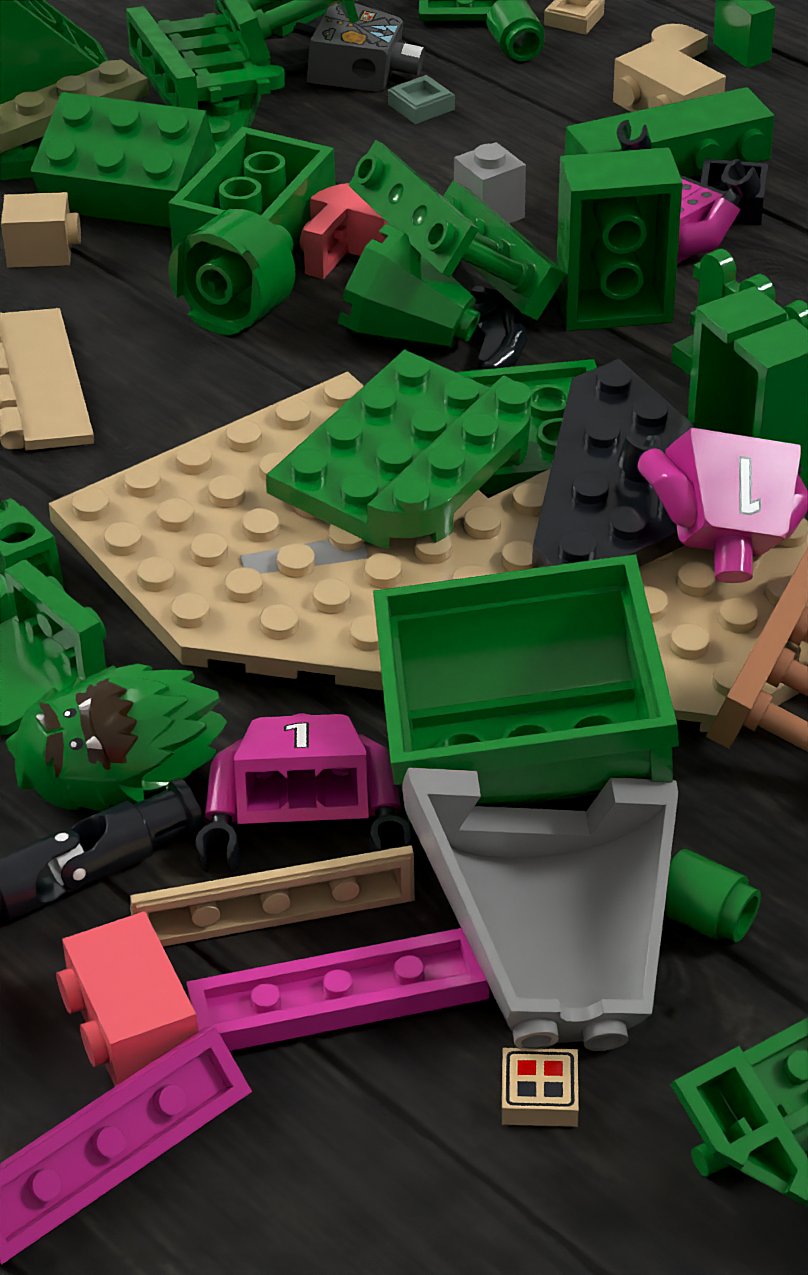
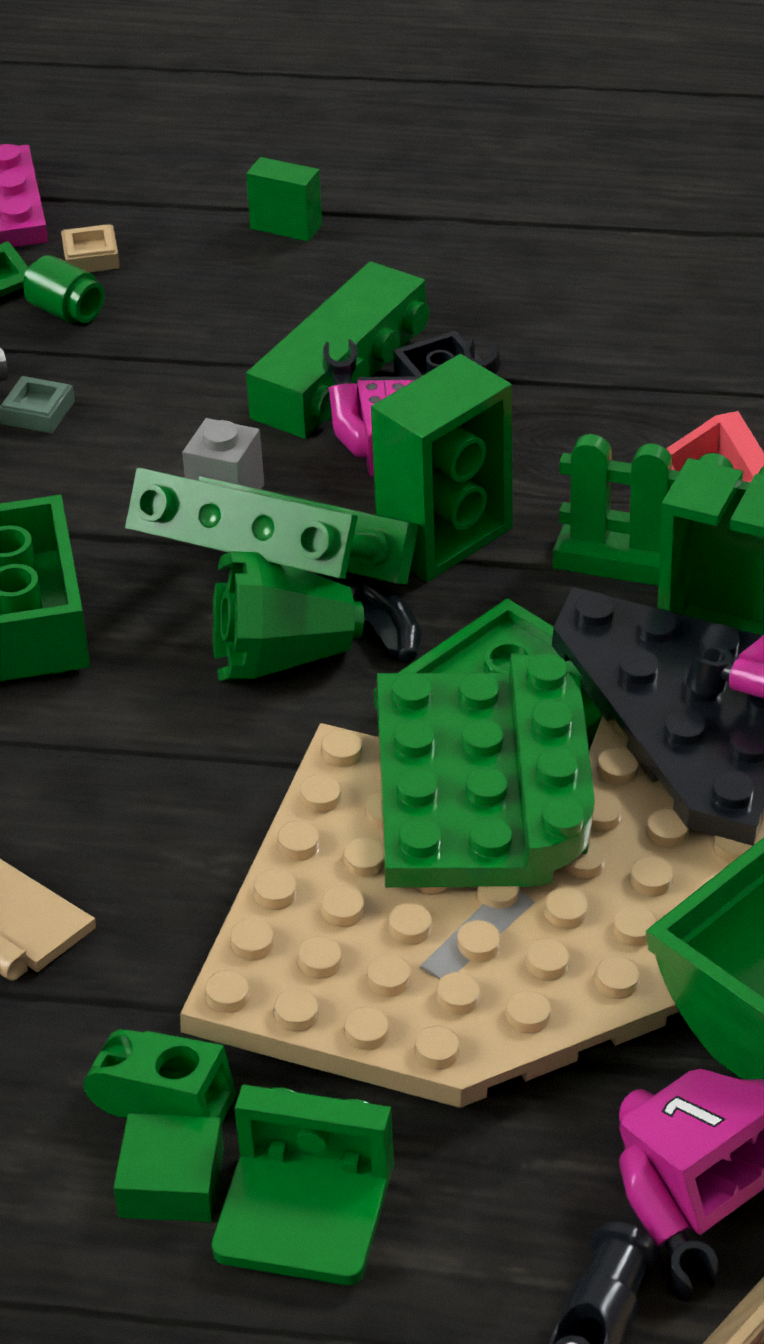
camera: 35 degrees left, 0 degrees up
green head [6,664,227,812] -> none
green brick [169,209,295,335] -> none
coral brick [300,183,391,279] -> none
tan brick [613,40,726,112] -> none
tan tile [651,24,708,58] -> none

